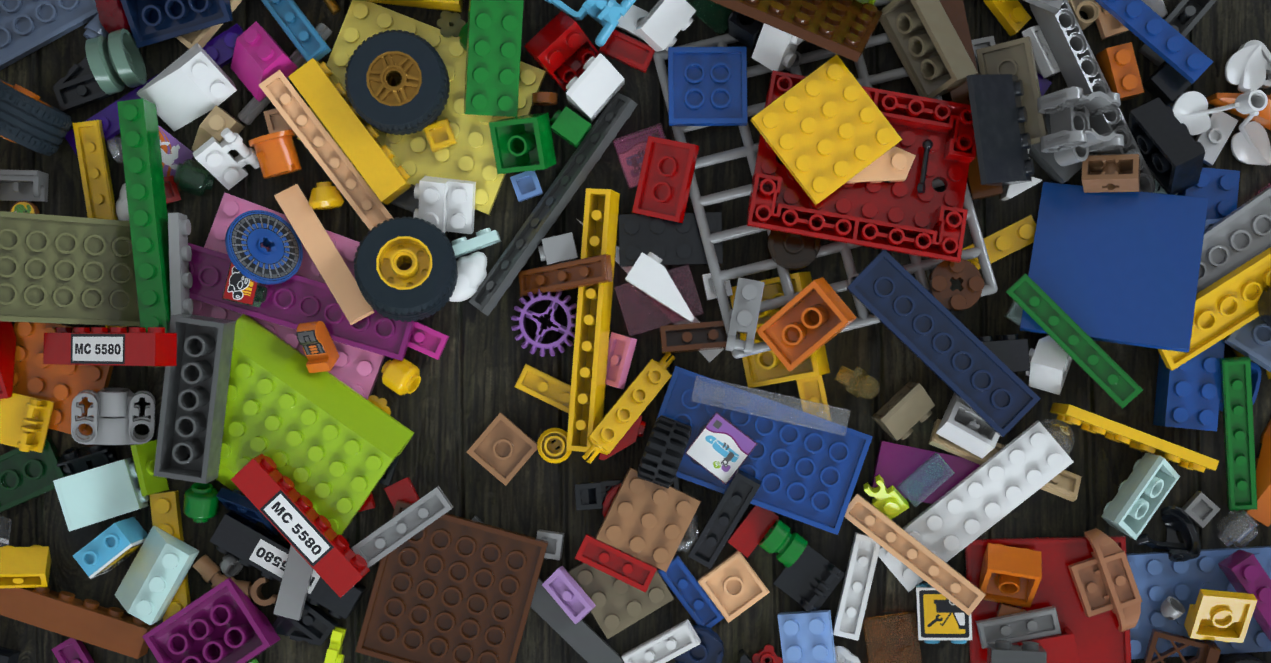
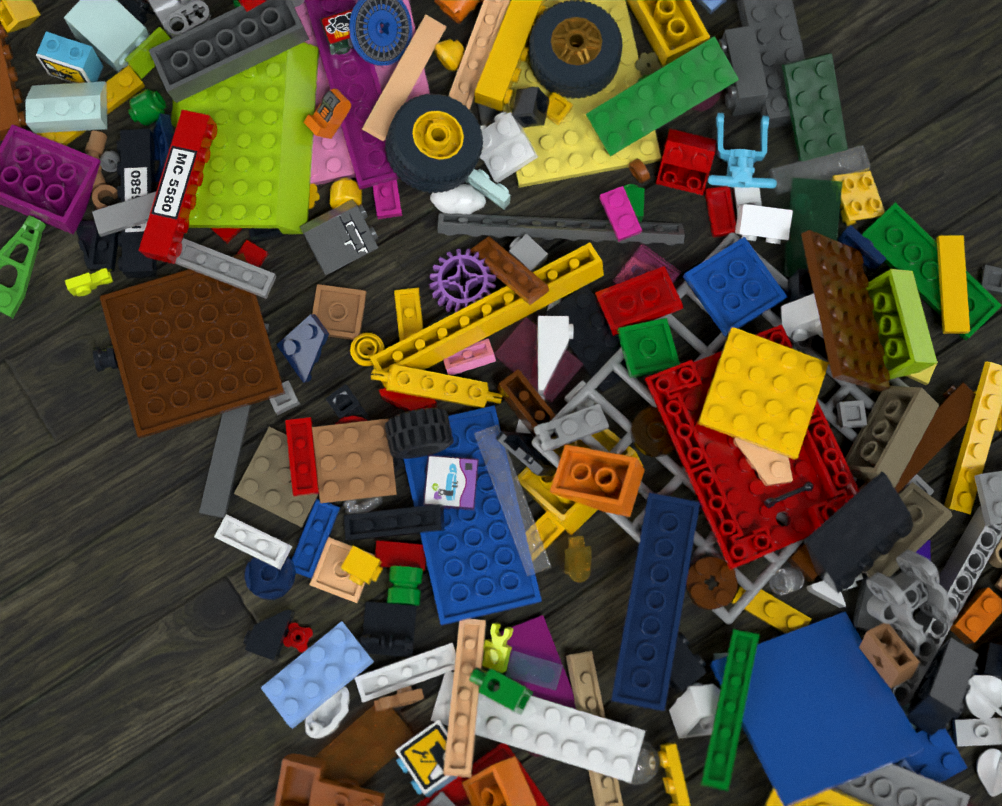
camera: 55 degrees right, 10 degrees down
green slope [489,112,557,174] -> none
medium blue plate [510,170,543,202] -> none
lavender plate [542,566,596,624] -> none
white slope [566,53,625,123] -> none
dark tan slope [872,382,935,441] -> none
white slope [936,392,999,458] -> none
white plate [1022,25,1061,78] -> none
none -> wing [277,314,329,383]
none -> dark grey brick [299,199,378,275]
none -> yellow brick [341,546,383,586]
none -> medium nougat plate [374,686,424,712]
none -> green torso [469,667,533,715]
none -> black wing [496,431,557,476]
none -> black brick [512,87,550,128]
none -> dark pink plate [599,186,642,242]
none -> green plate [617,318,680,378]
none -> clear wheel [769,566,804,595]
none -> light grey plate [836,400,867,429]

